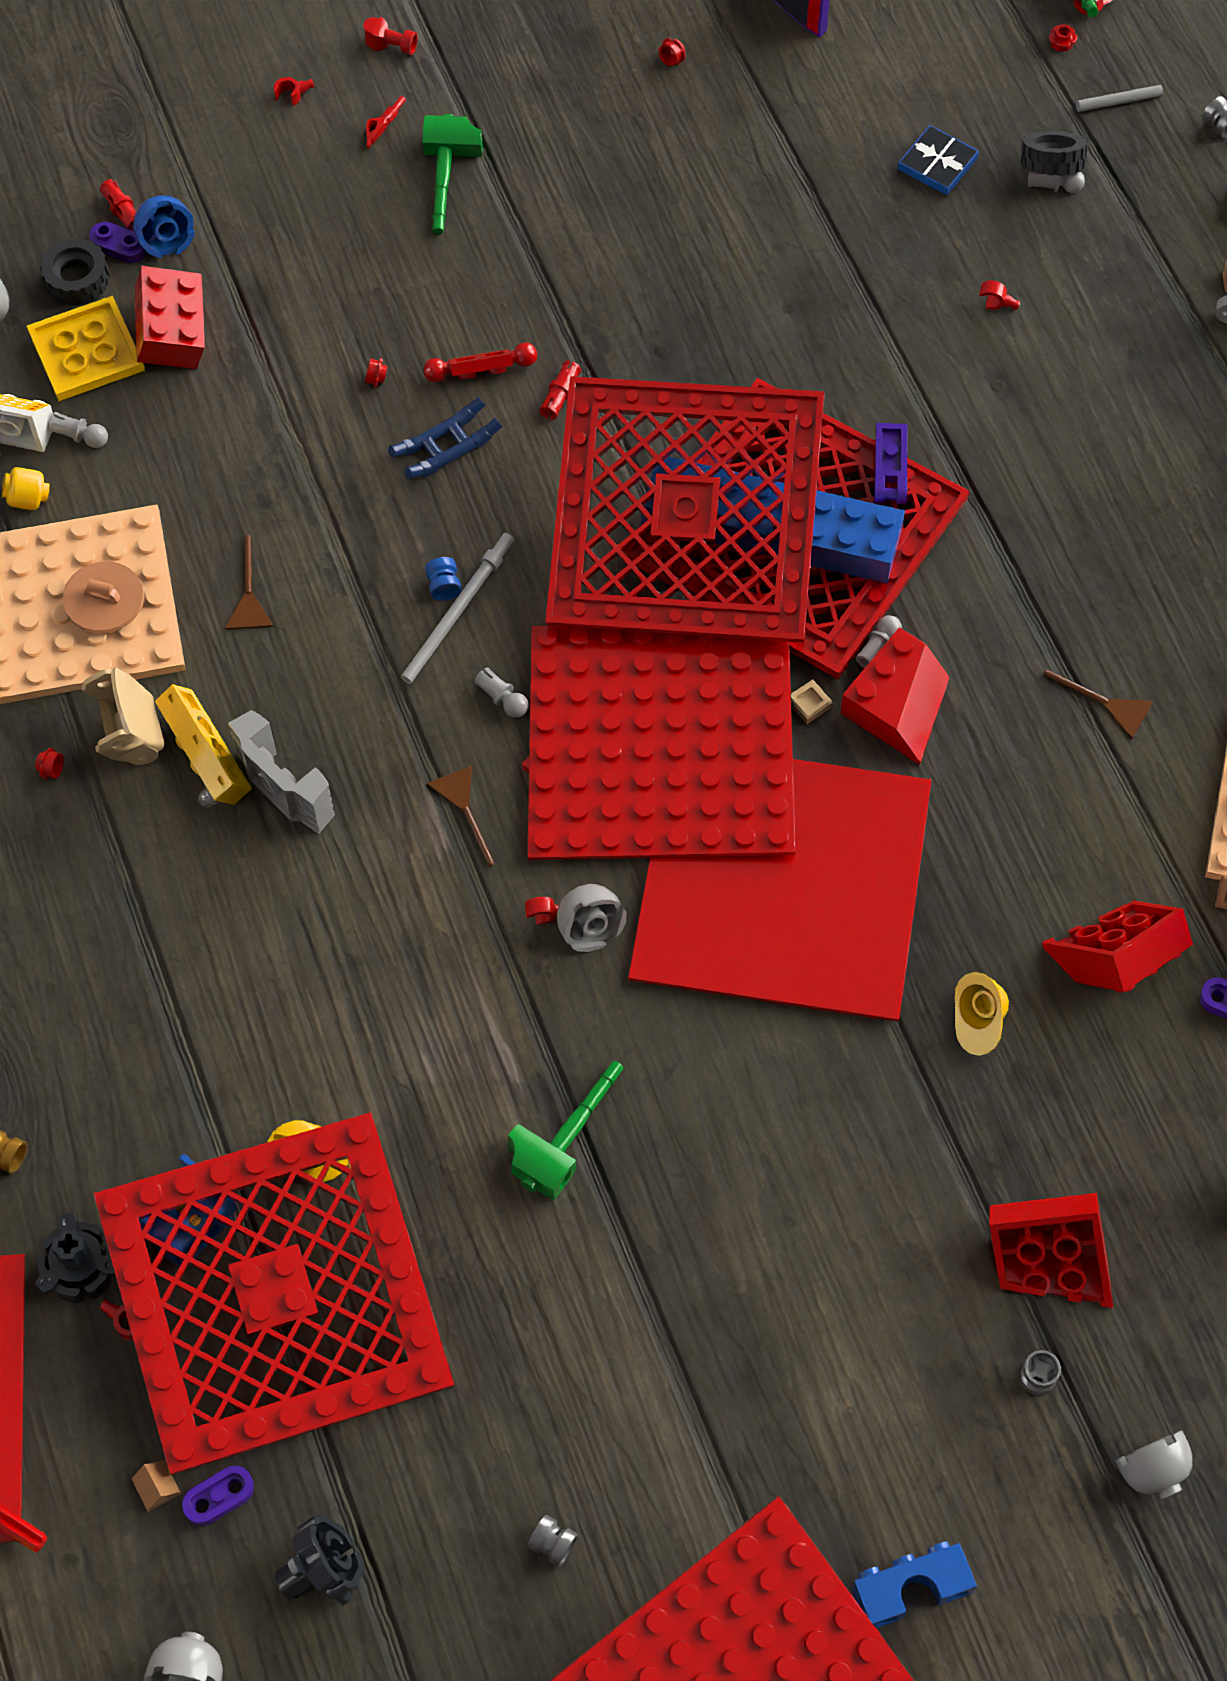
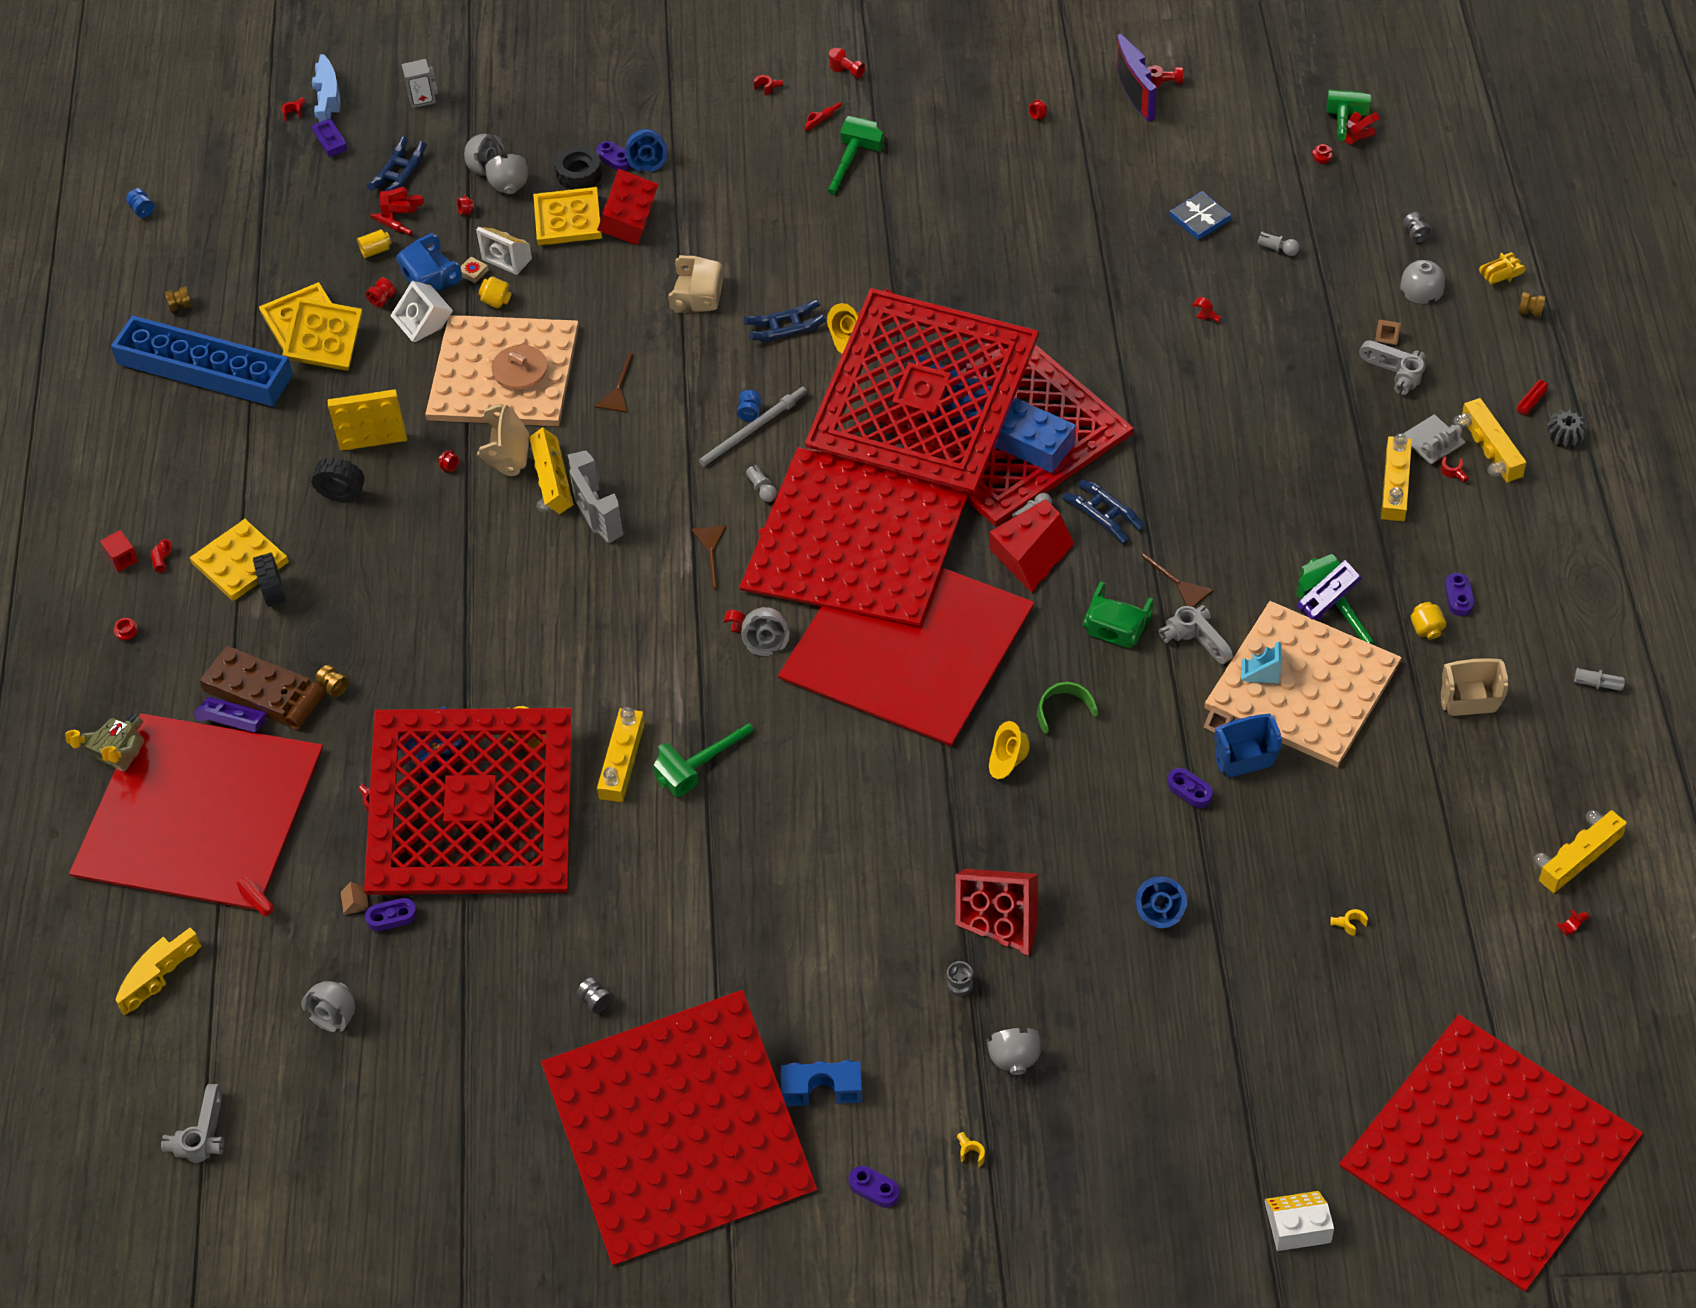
camera: 20 degrees right, 10 degrees down
black piece [35,1212,116,1303] -> none
light grey pin [49,412,108,448] -> none
red pin [99,179,136,231] -> none
black piece [275,1515,364,1606] -> none
red plate [365,358,387,387] -> none
red plate [423,342,538,383] -> none
tan tile [791,680,833,724] -> none
dark purple plate [874,423,907,504] -> none
black tyre [1021,131,1088,176] -> none
red wedge [1042,900,1193,993] -> none
light grey bar [1076,85,1163,112] -> none
none -> yellow piece [597,707,645,802]
none -> tan piece [668,255,723,313]
none -> yellow piece [827,303,859,354]
none -> yellow piece [957,1132,985,1168]
none -> bright green piece [1037,682,1098,734]
none -> dark blue piece [1063,480,1144,544]
none -> green piece [1083,581,1154,648]
none -> light grey piece [1159,605,1233,664]

